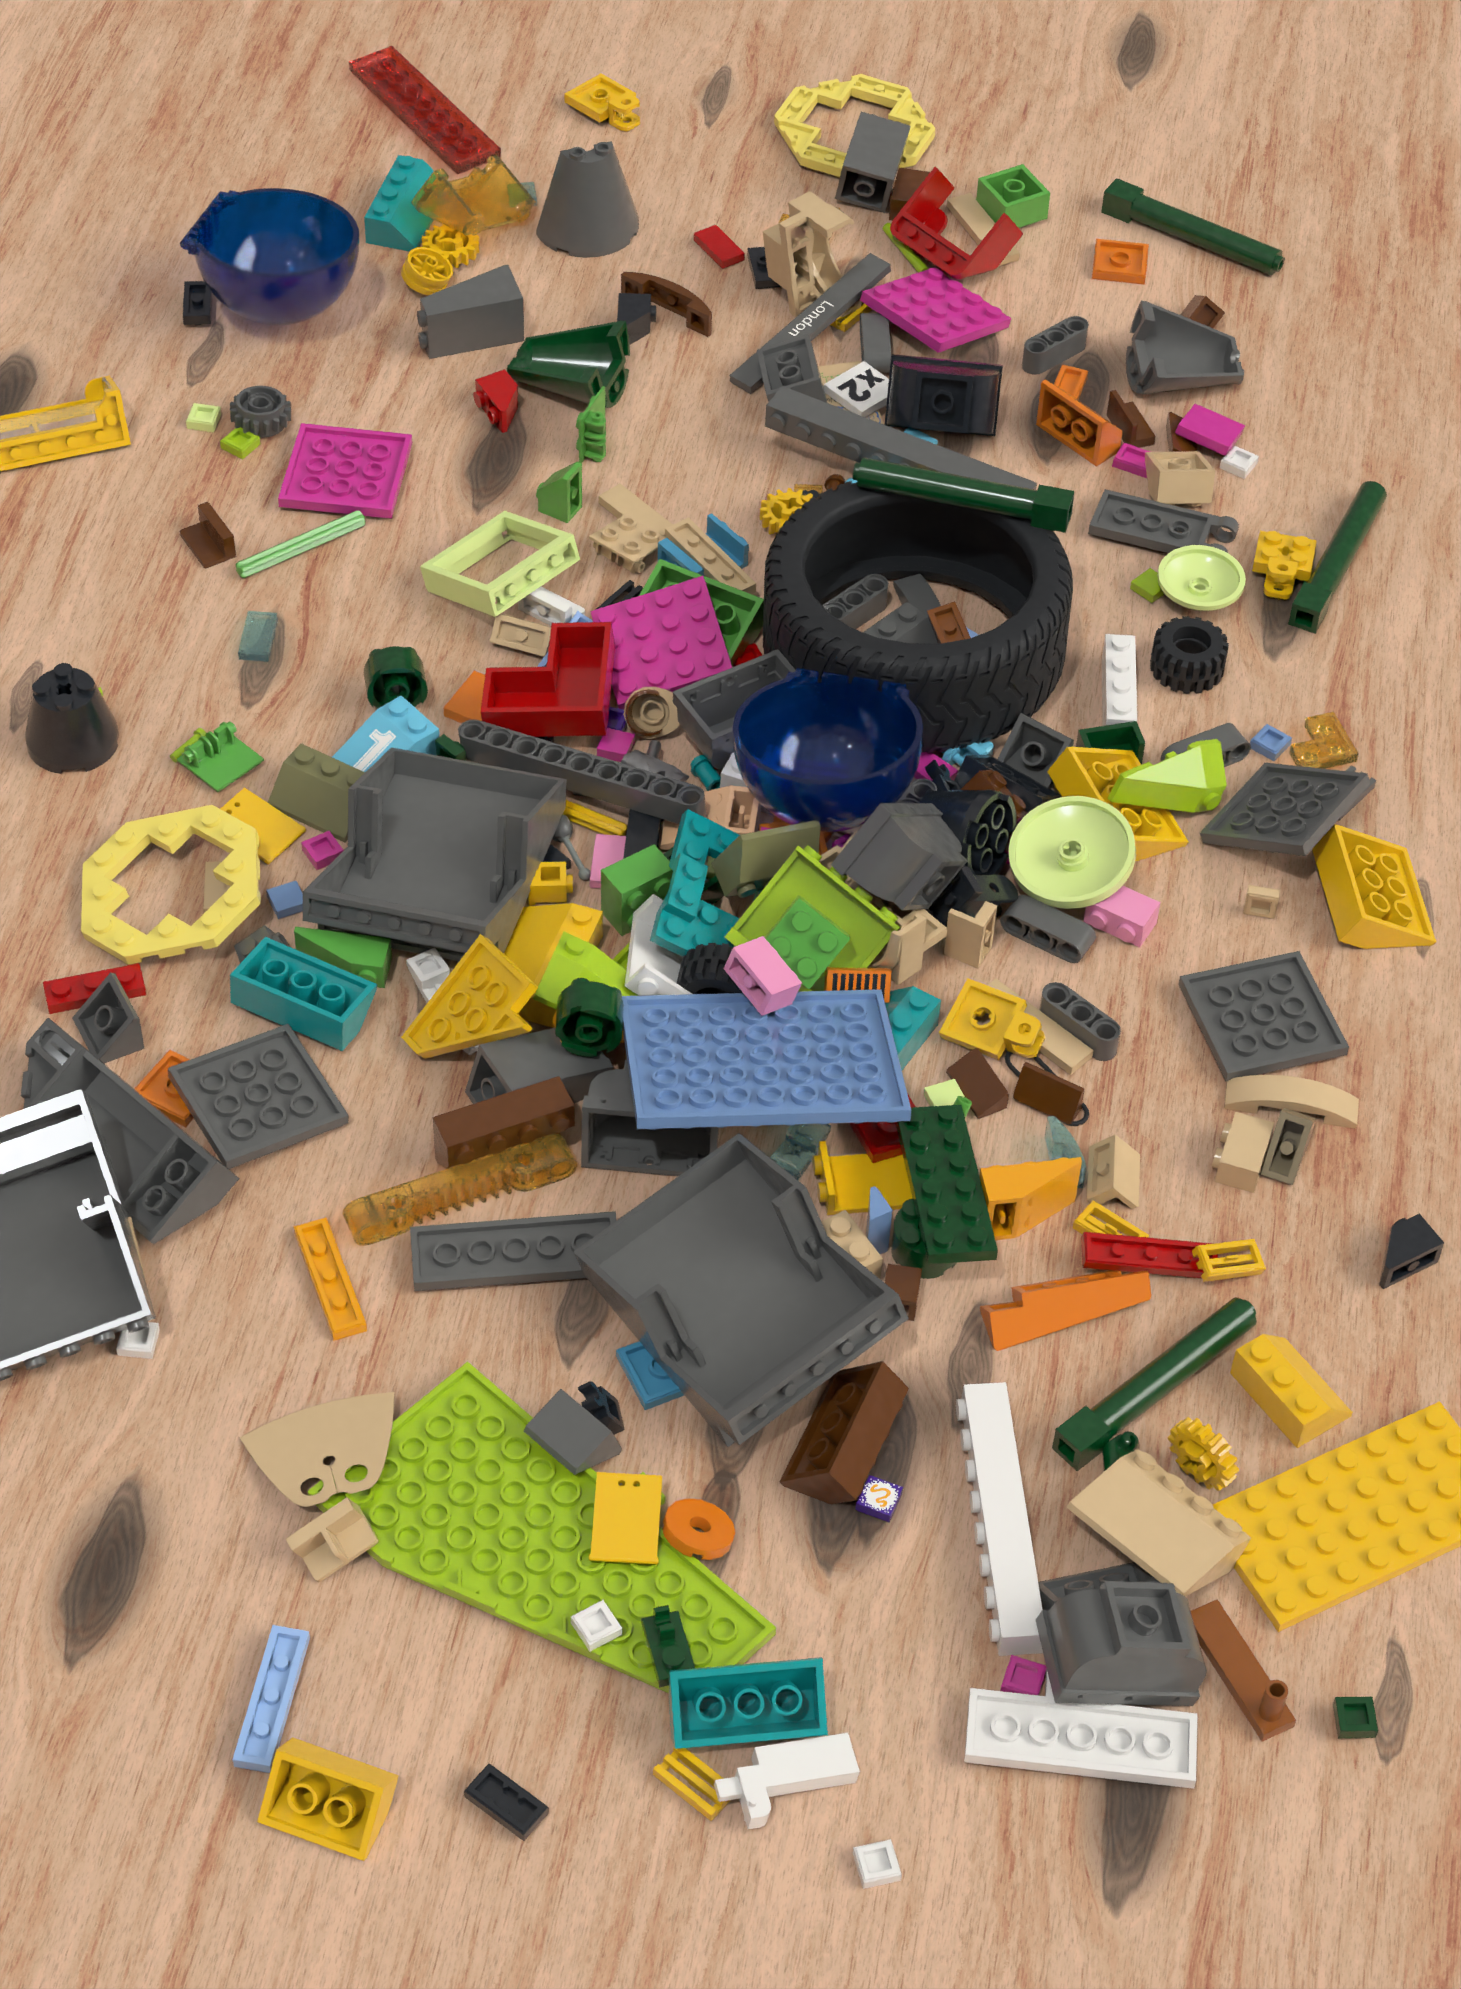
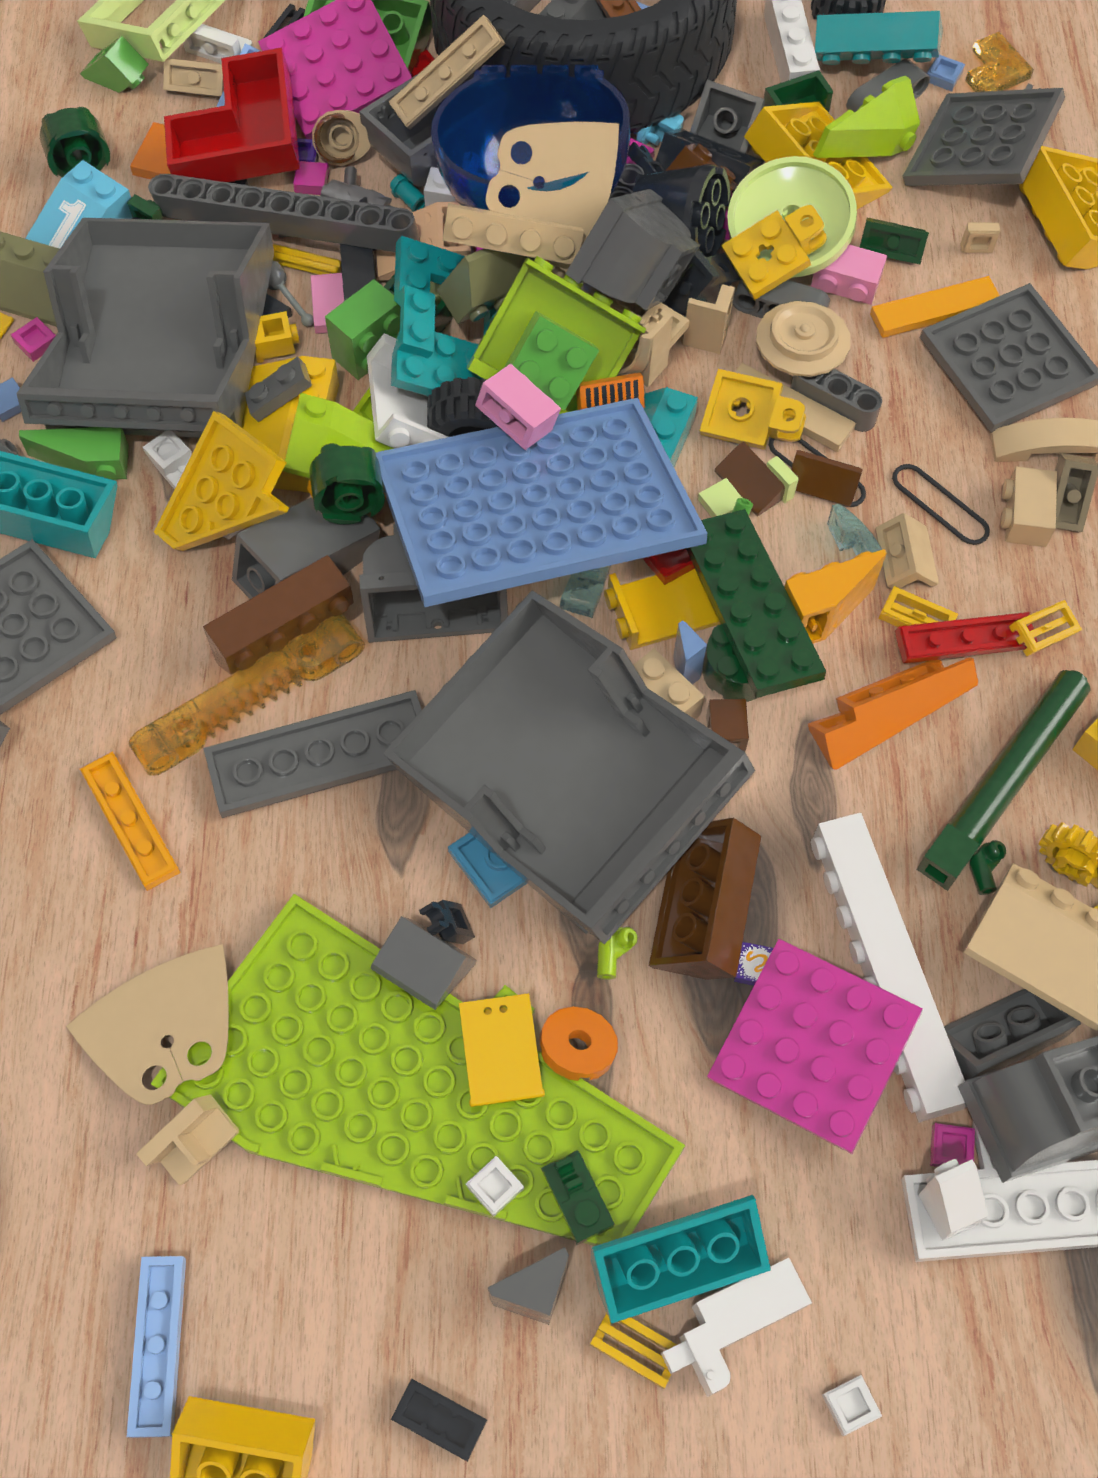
camera: 10 degrees left, 15 degrees up
none -> bright green slope [80,36,149,93]
none -> dark grey plate [244,356,312,422]
none -> tan tile [389,15,505,129]
none -> tan plate [442,203,584,264]
none -> tan piece [486,122,619,272]
none -> dark grey slope [488,1247,569,1325]
none -> lime arm [597,927,638,980]
none -> dark pink plate [707,939,923,1154]
none -> yellow plate [721,205,827,300]
none -> tan piece [756,301,851,377]
none -> yellowish green tile [767,456,798,503]
none -> teal slope [815,11,943,65]
none -> dark green plate [860,217,929,265]
none -> light orange tile [870,276,1000,338]
none -> black piece [892,464,990,545]
none -> white slope [918,1159,988,1241]

